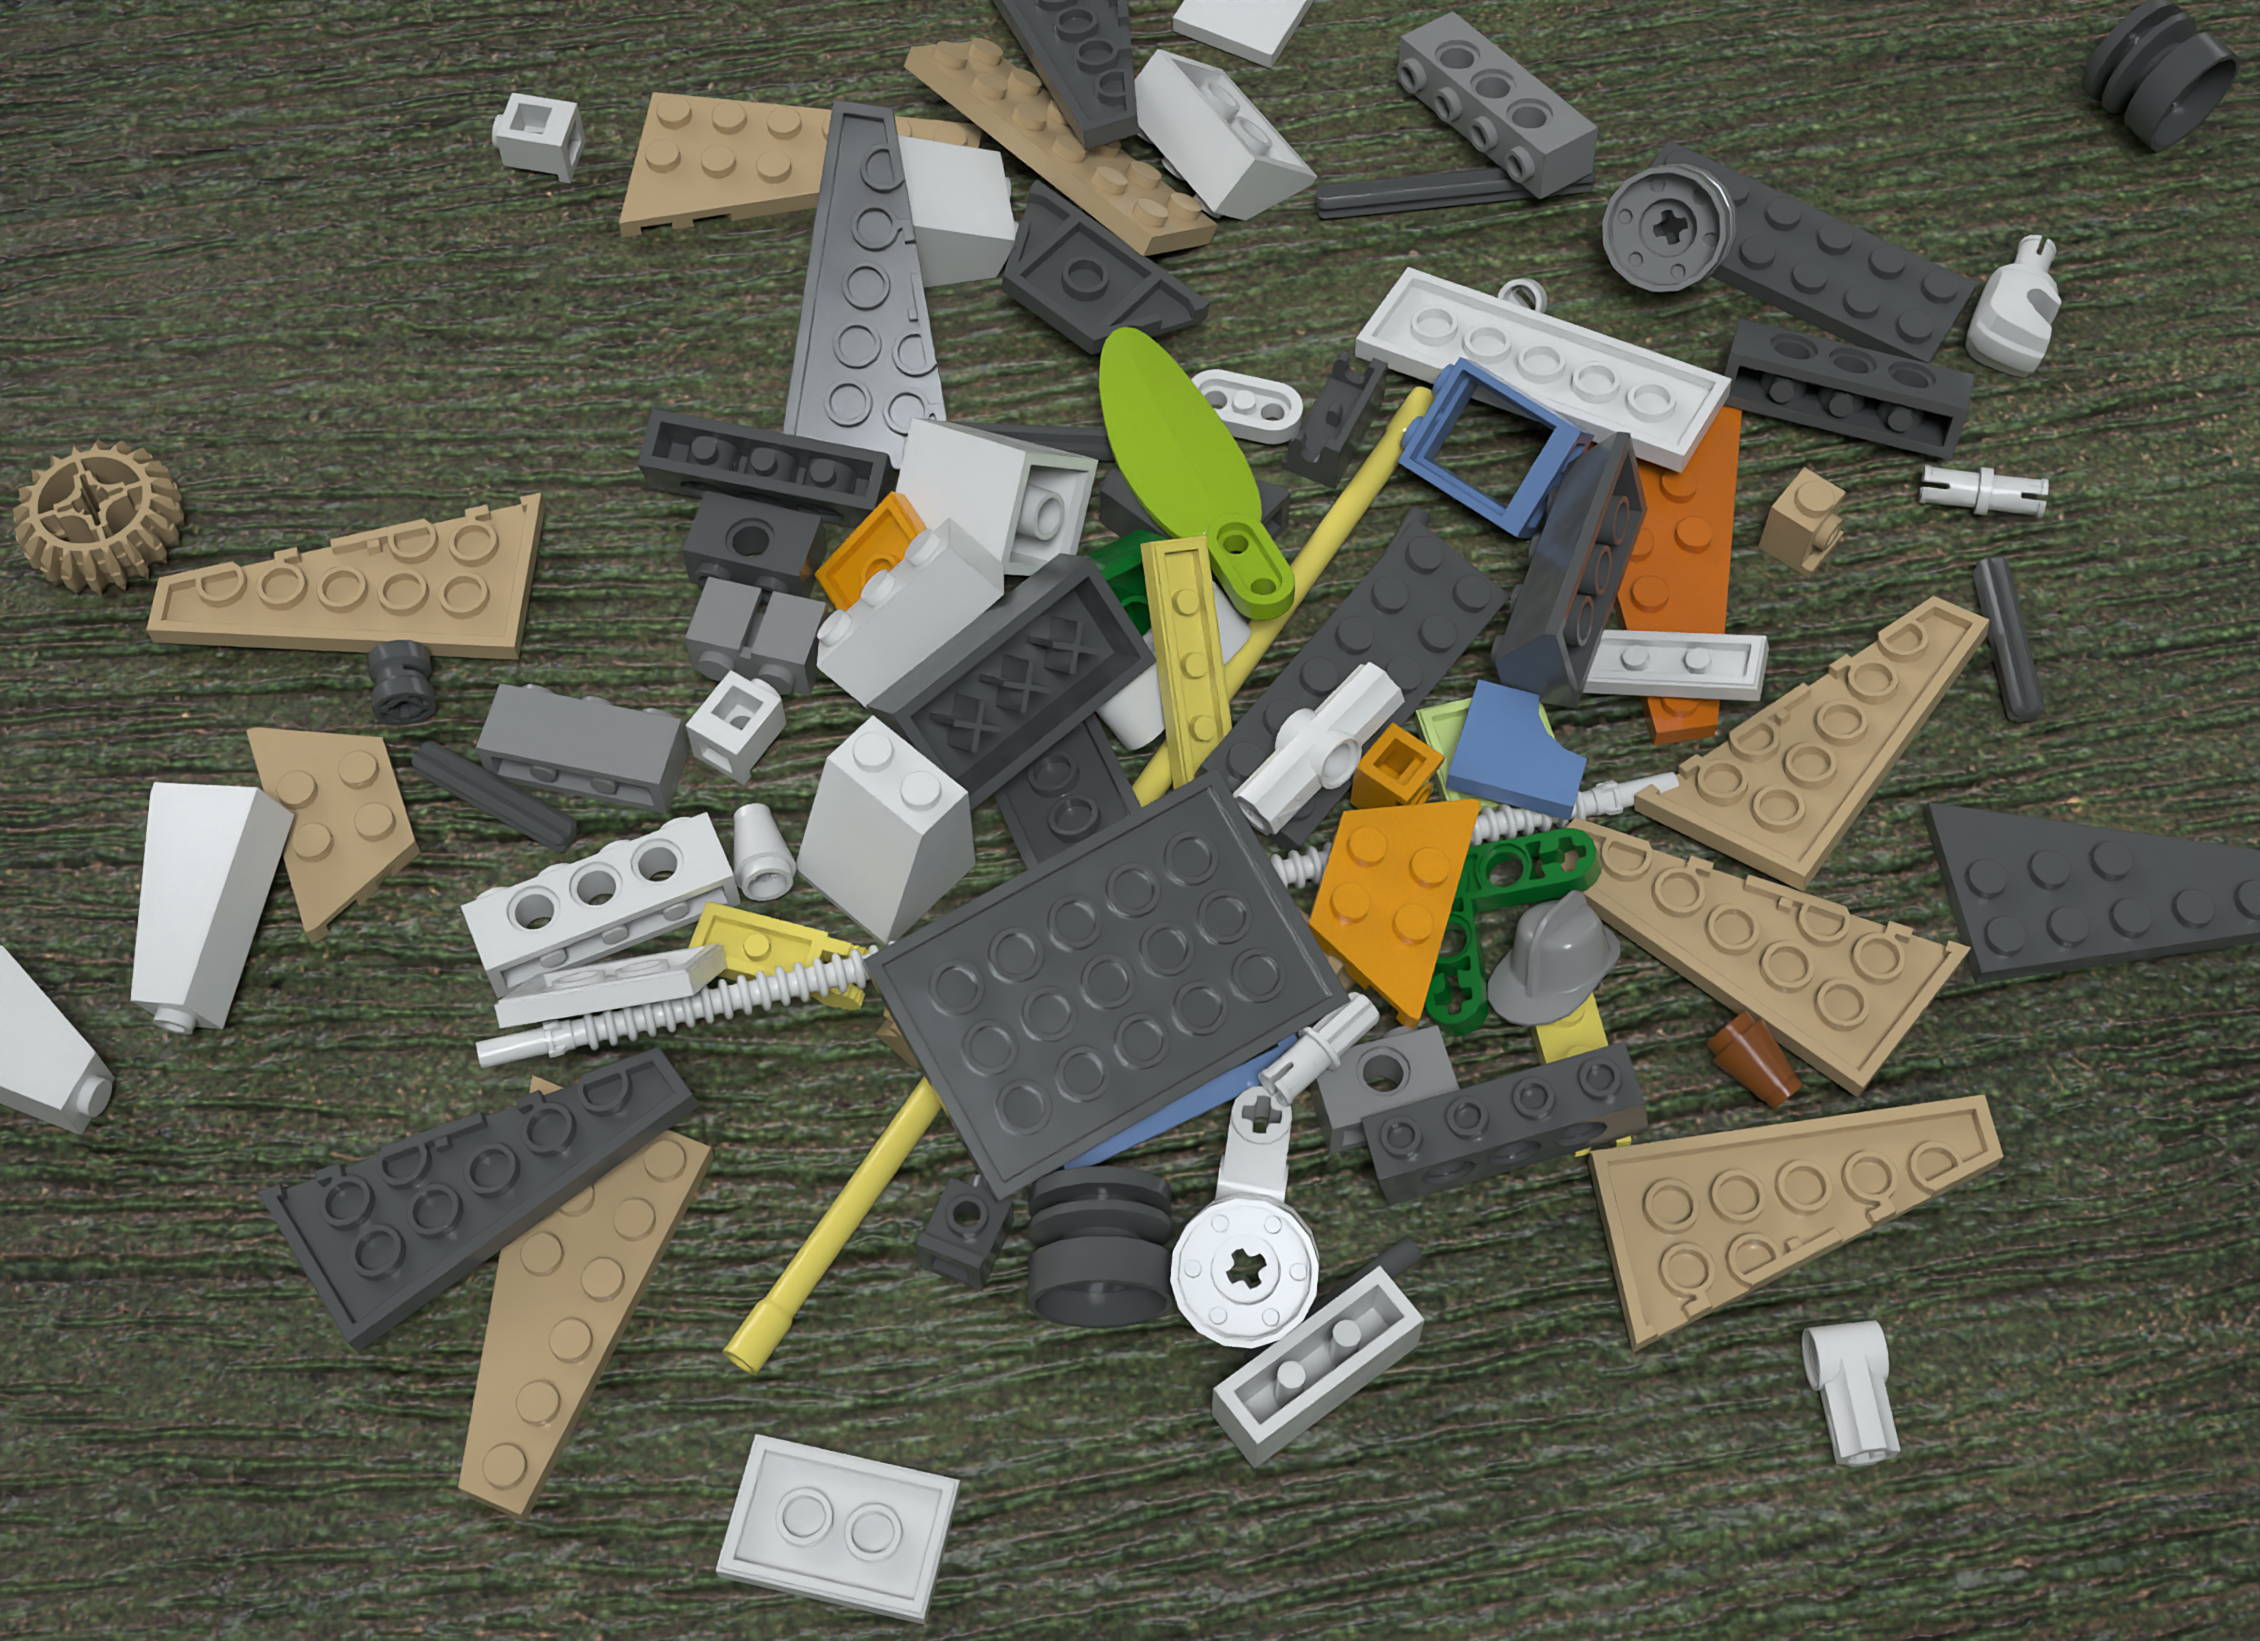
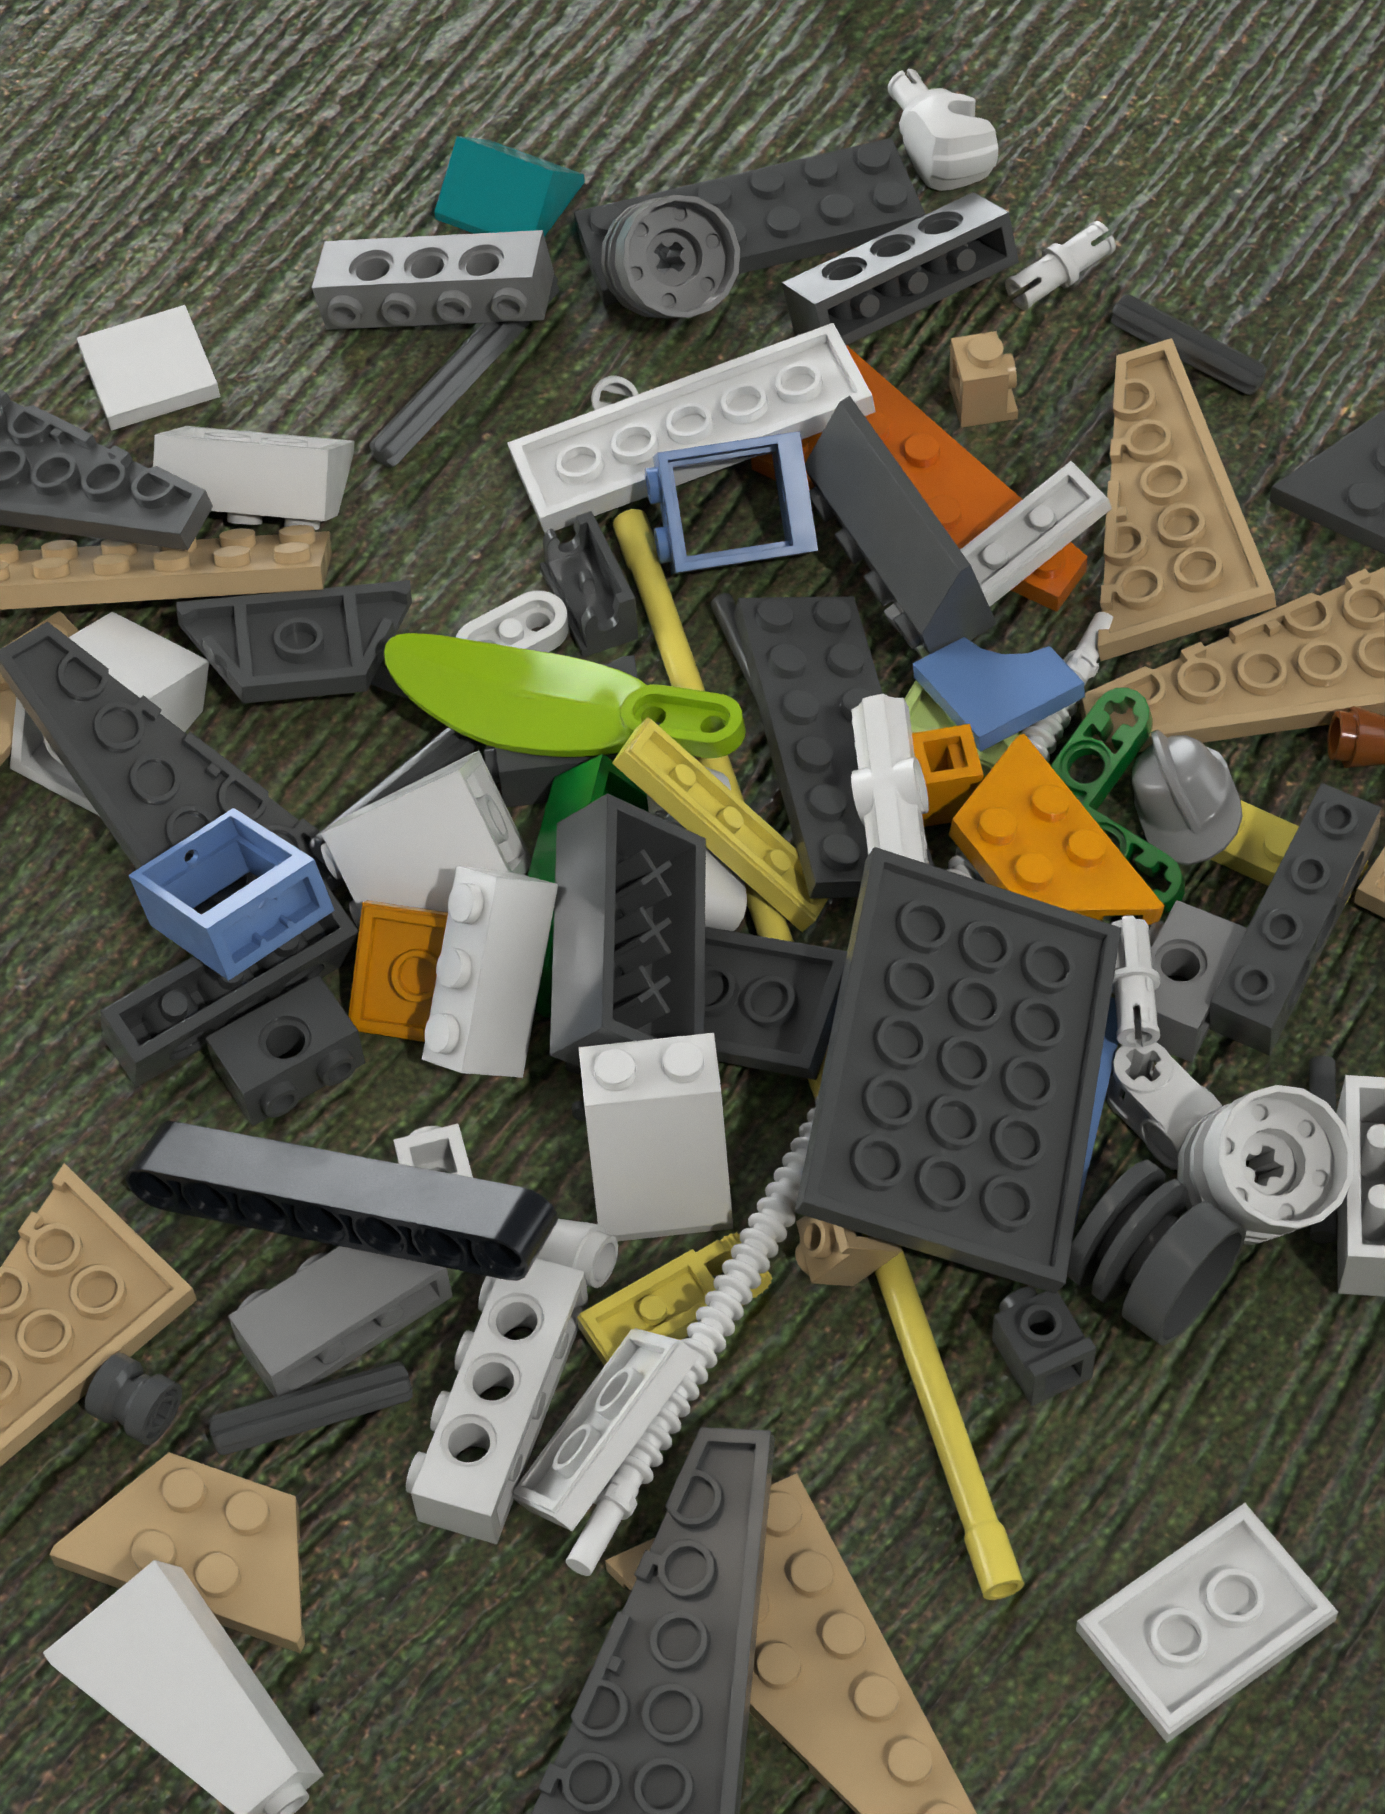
camera: 45 degrees left, 5 degrees down
light grey piece [685,577,829,696] -> none
none -> beam [125,1121,558,1281]
none -> medium blue window [129,808,335,981]
none -> teal slope [434,136,585,237]

